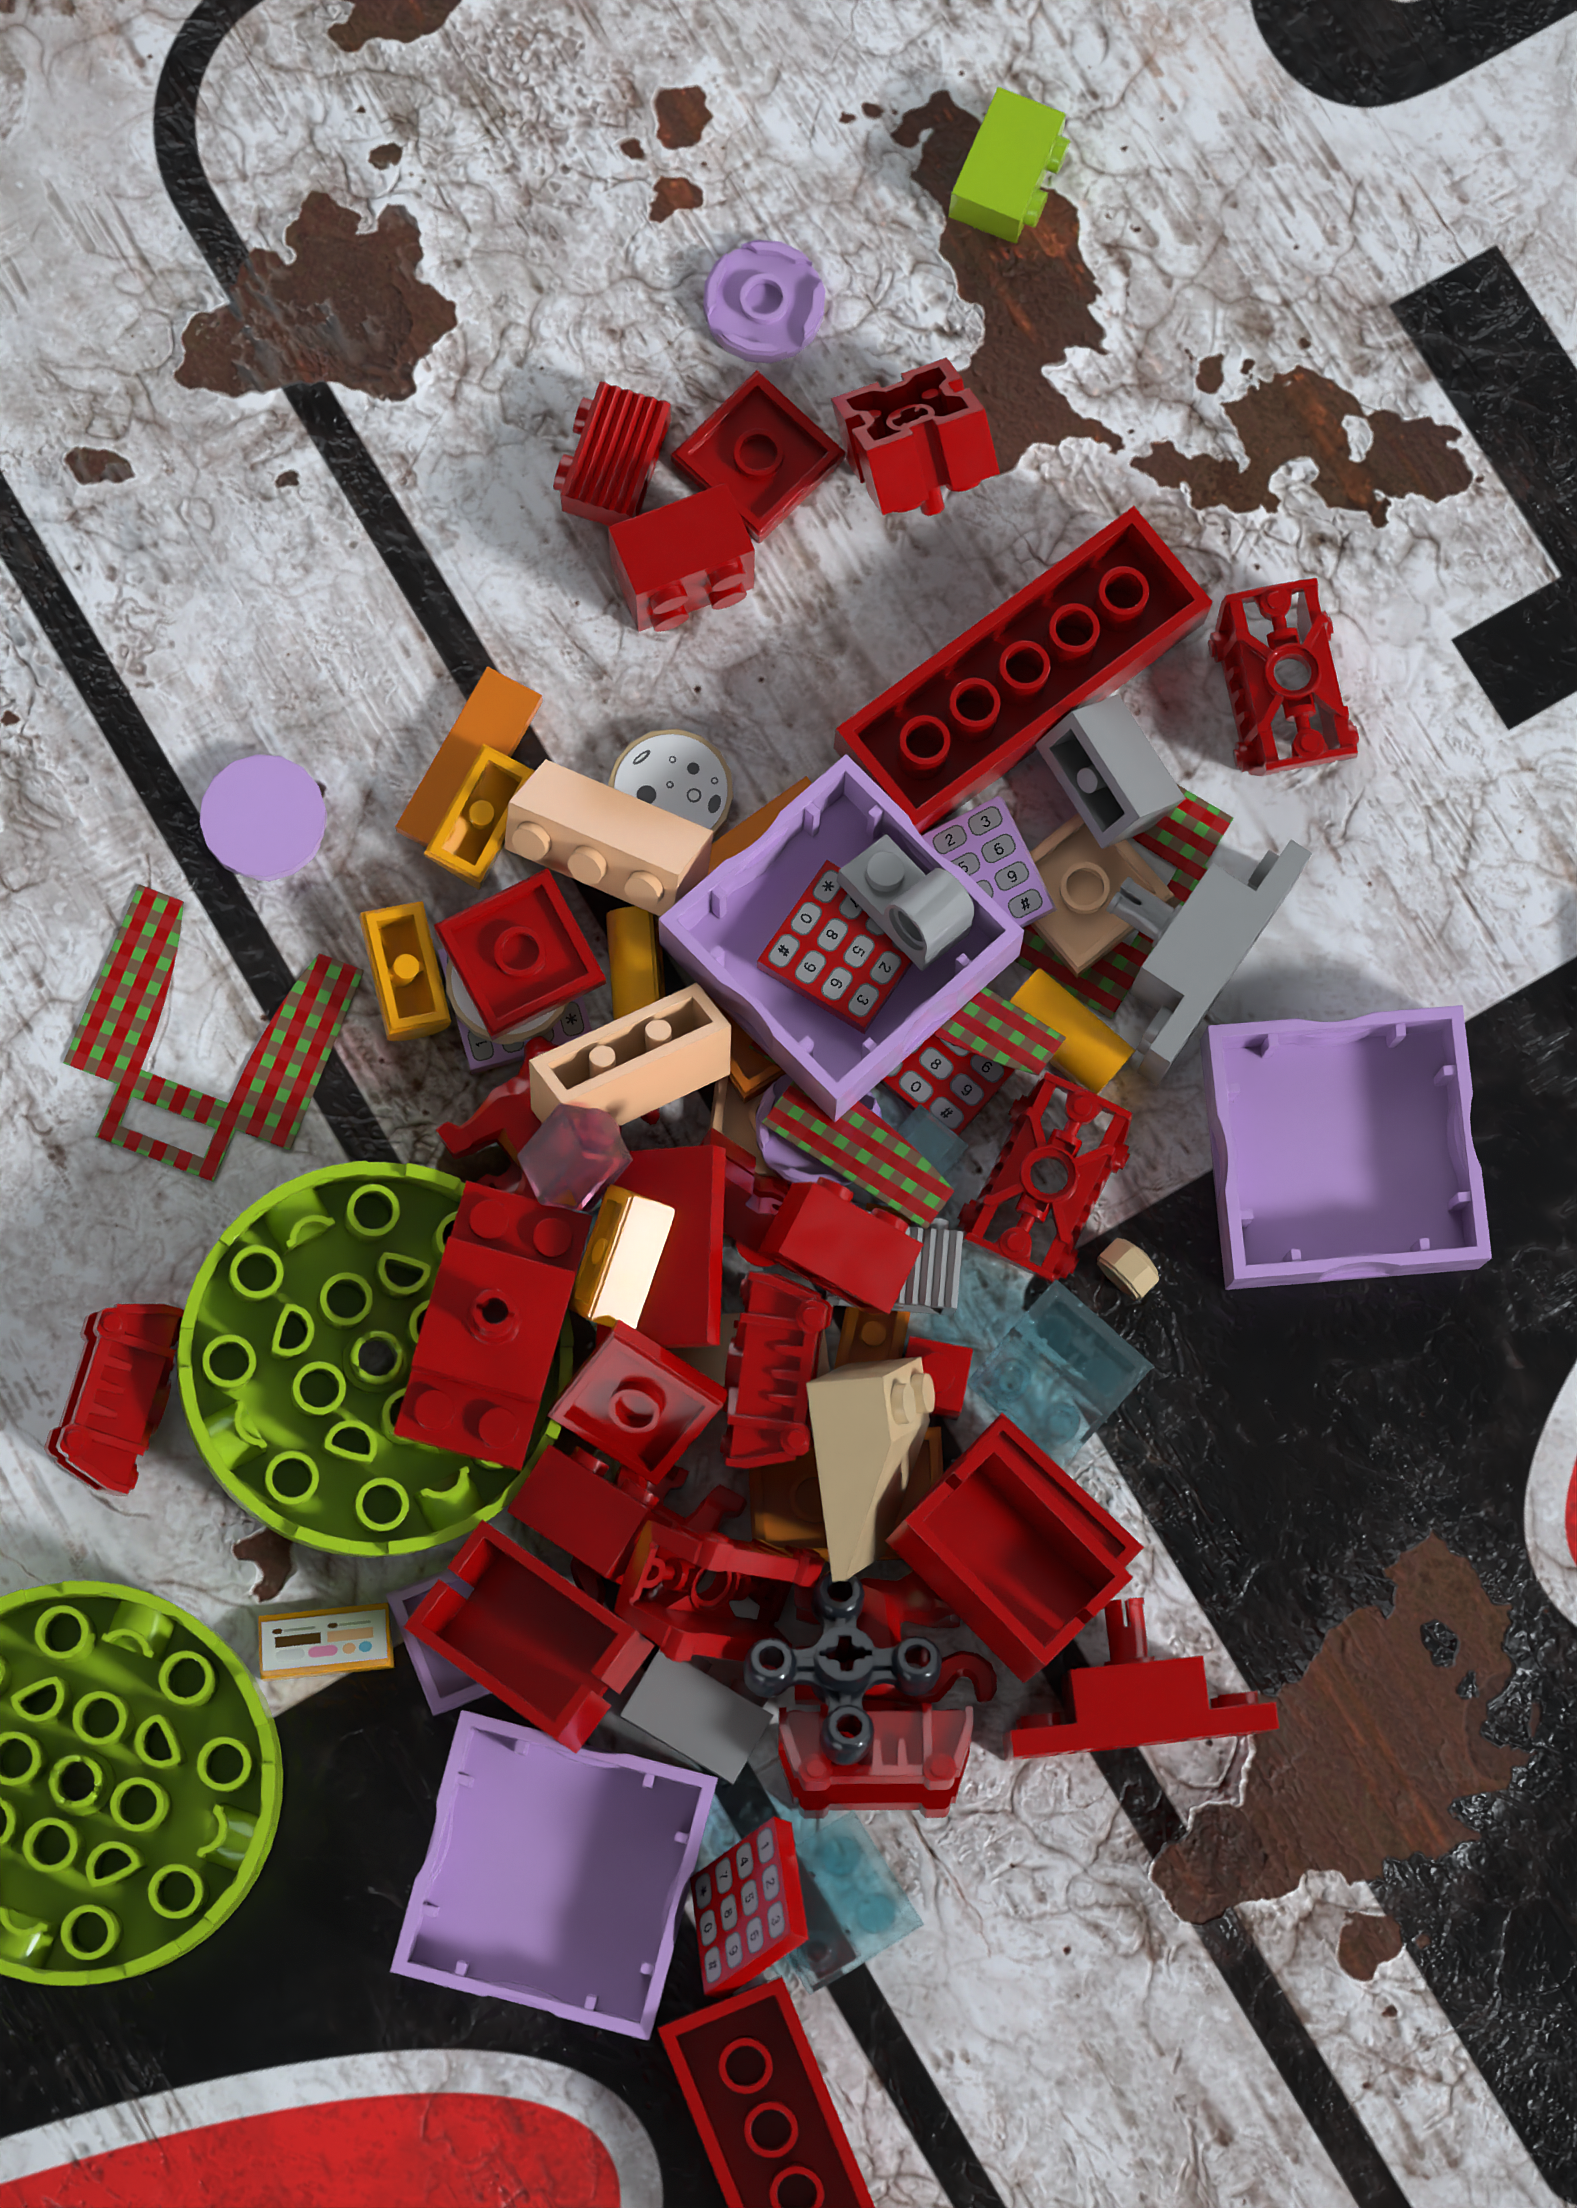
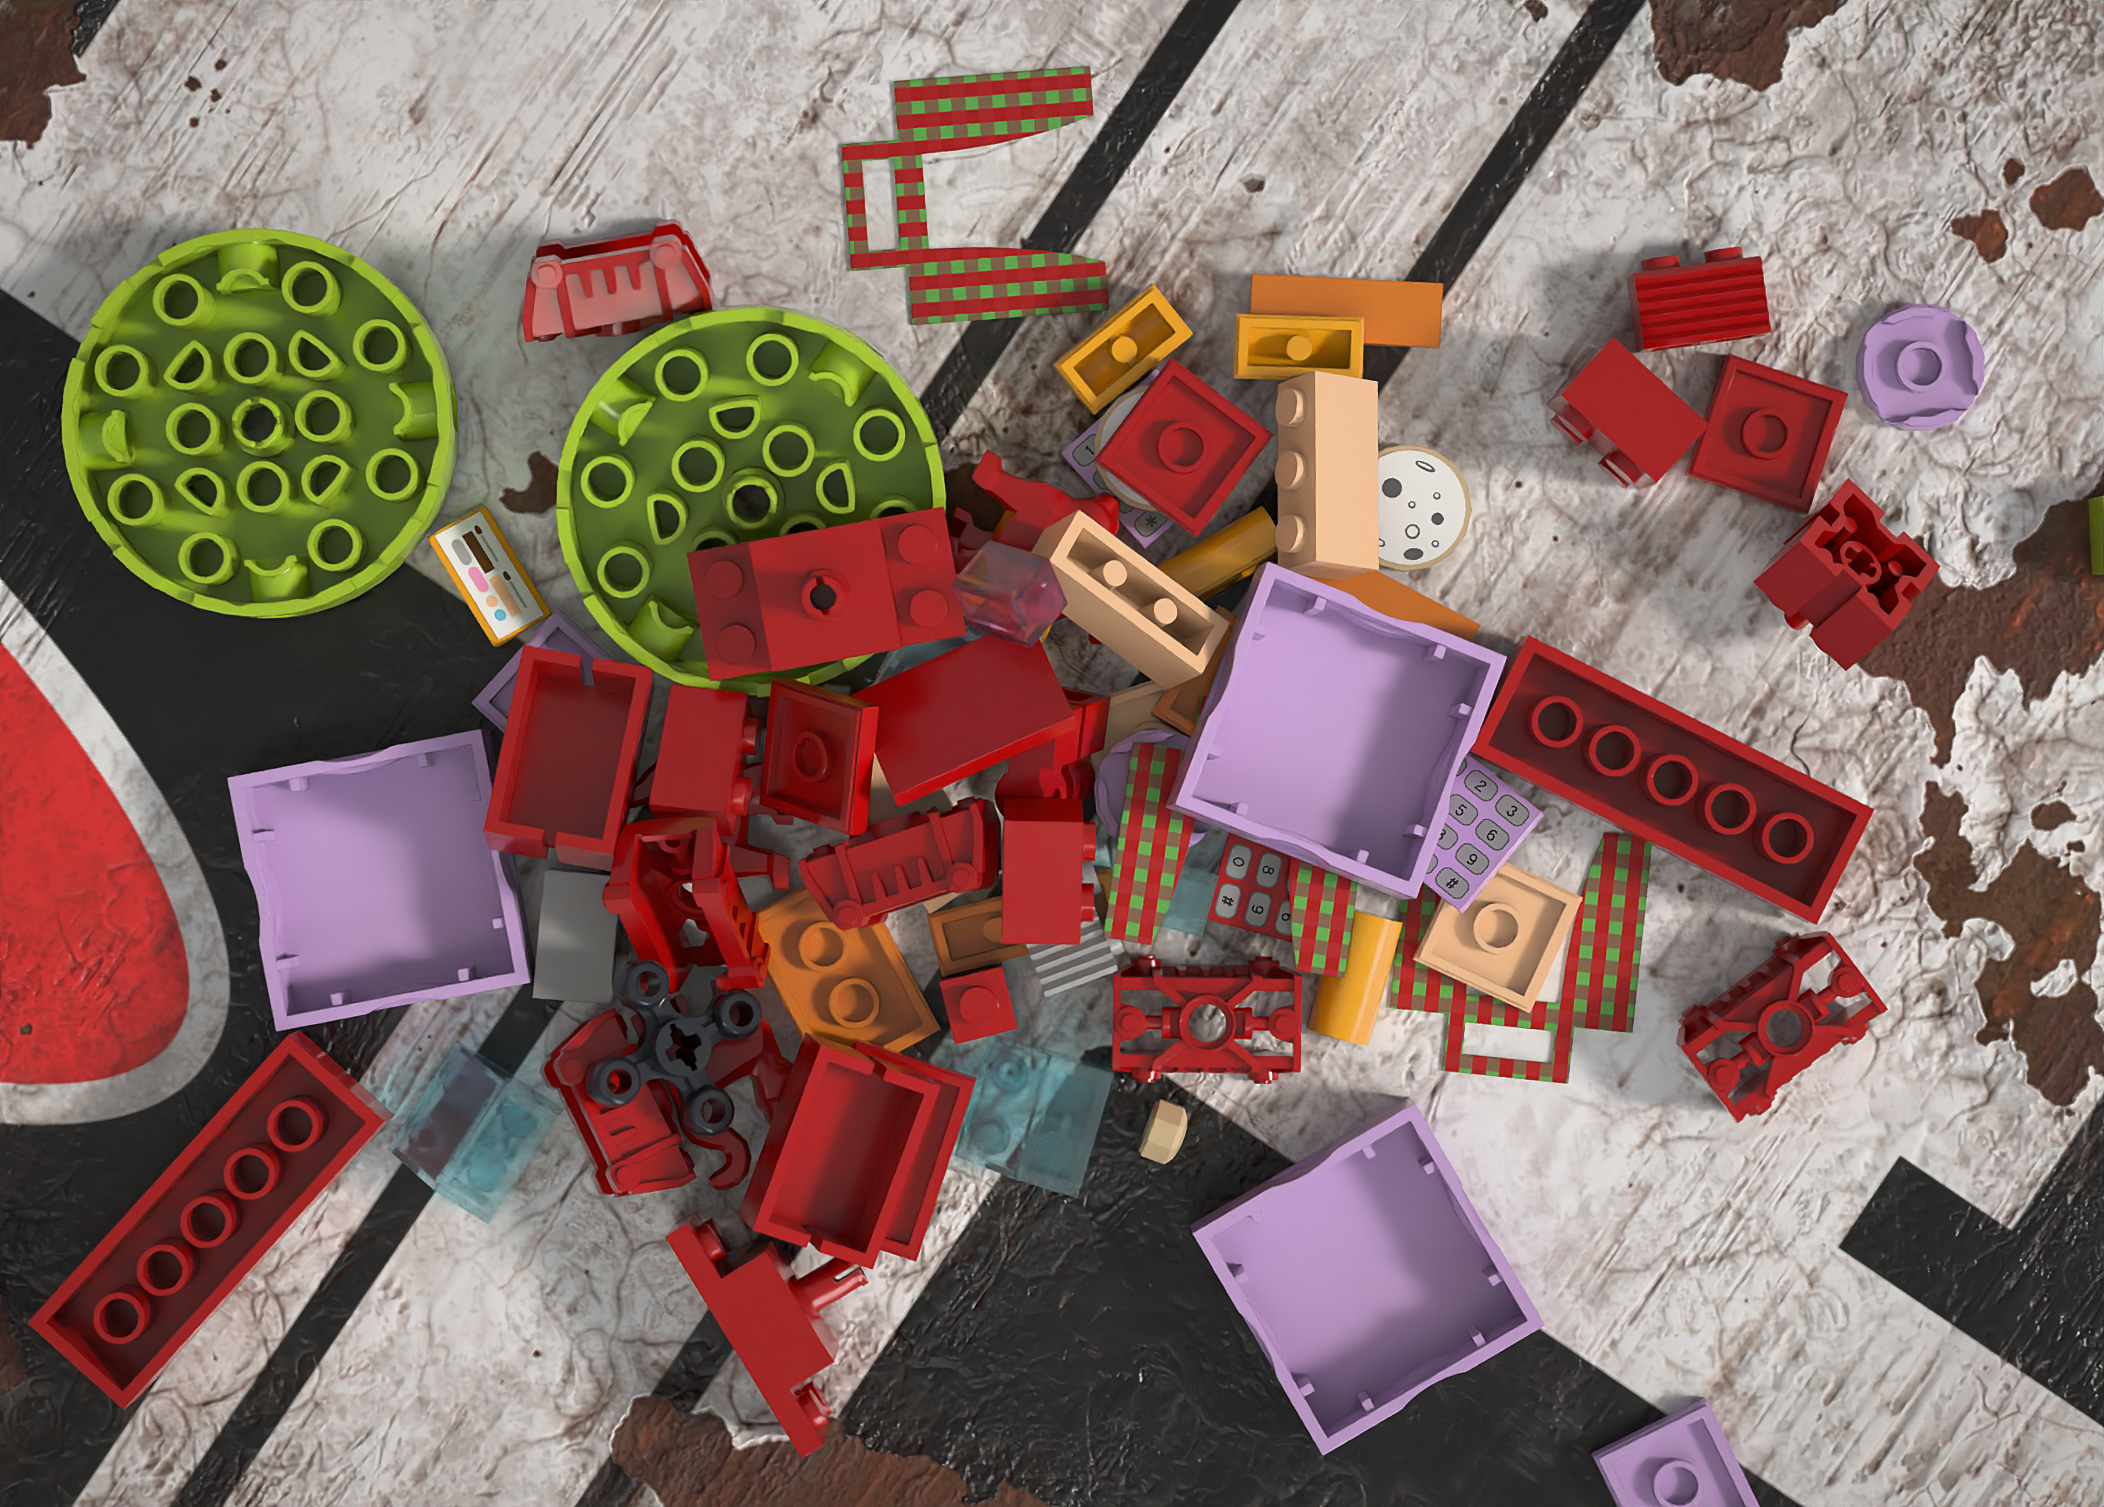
camera: 75 degrees right, 10 degrees up
lavender tile [200,754,327,881] -> none
slope [568,1184,675,1329] -> none
tile [690,1816,808,2000] -> none
tile [757,860,913,1034] -> none
tan slope [806,1357,935,1581] -> none
light grey plate [836,834,974,971] -> none
light grey brick [1035,694,1186,849] -> none
light grey brick [1106,840,1313,1086] -> none

